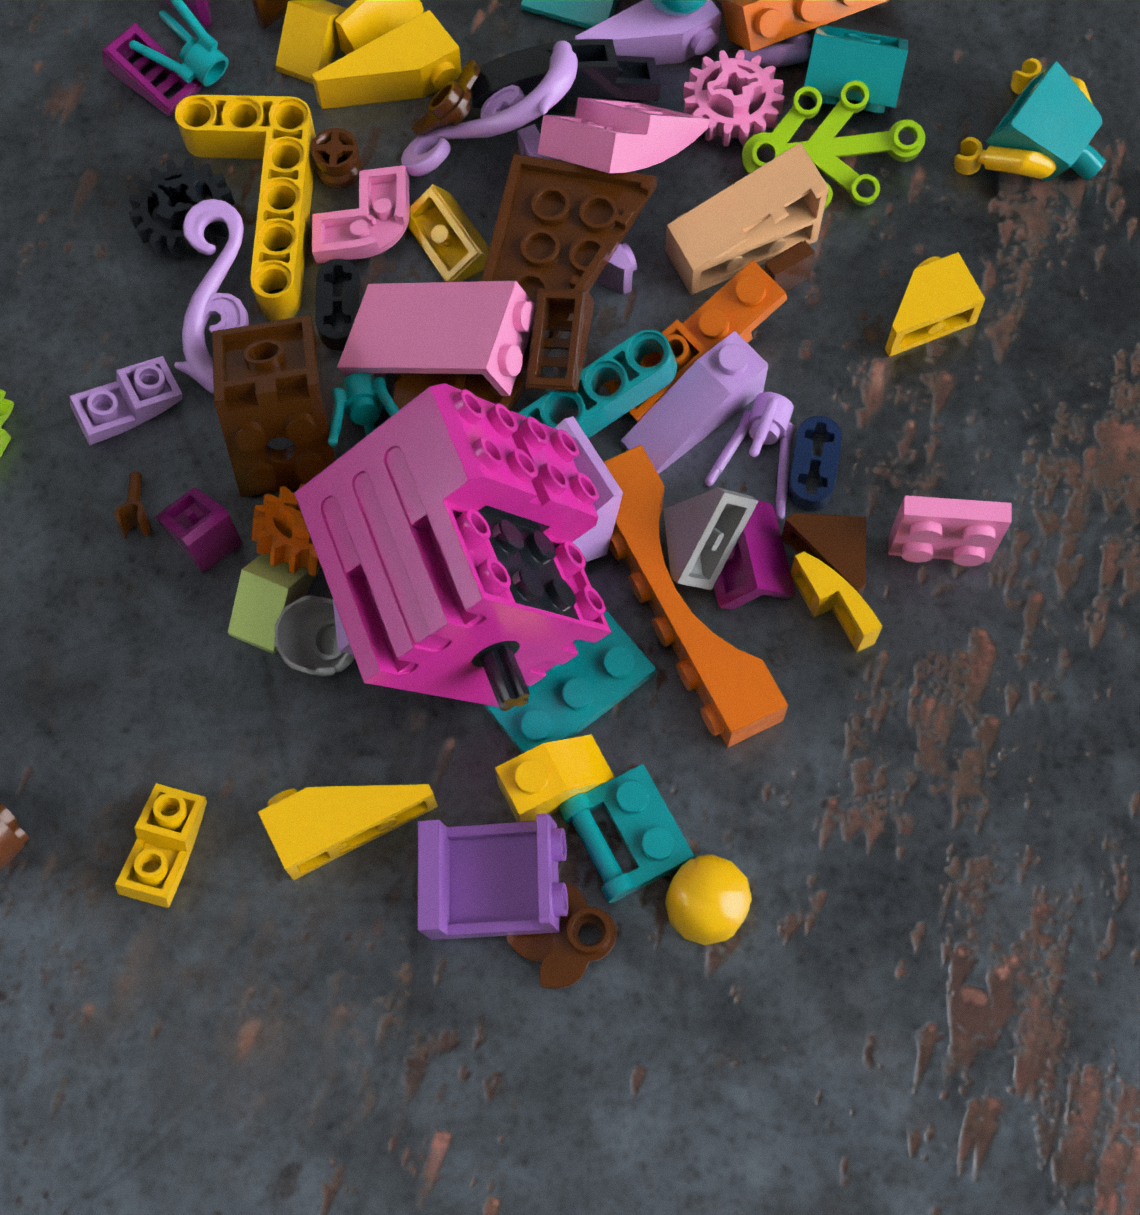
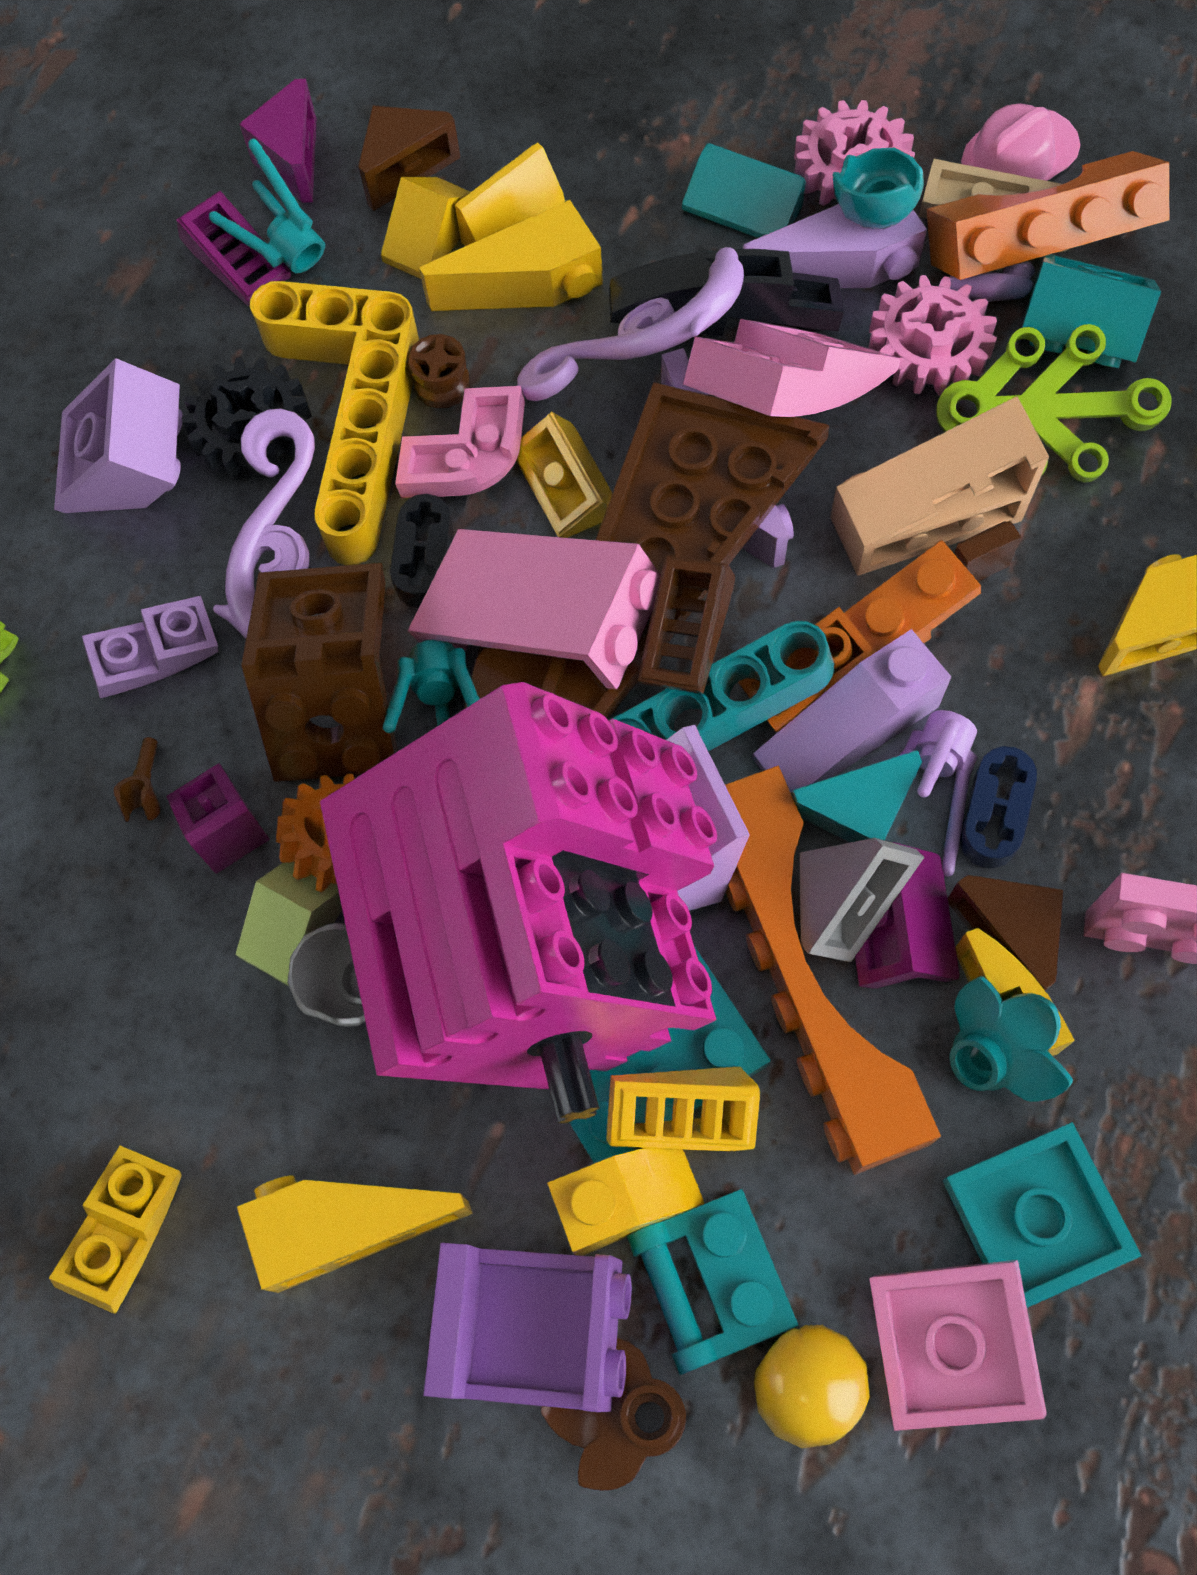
camera: 10 degrees right, 0 degrees up
reddish brown plate [412,60,481,136] -> none
none -> lavender slope [54,358,183,513]
none -> yellow slope [606,1066,760,1151]
none -> teal slope [791,750,922,842]
none -> bright pink plate [869,1260,1047,1431]
none -> teal plate [942,1122,1142,1308]
none -> teal plate [949,976,1073,1102]

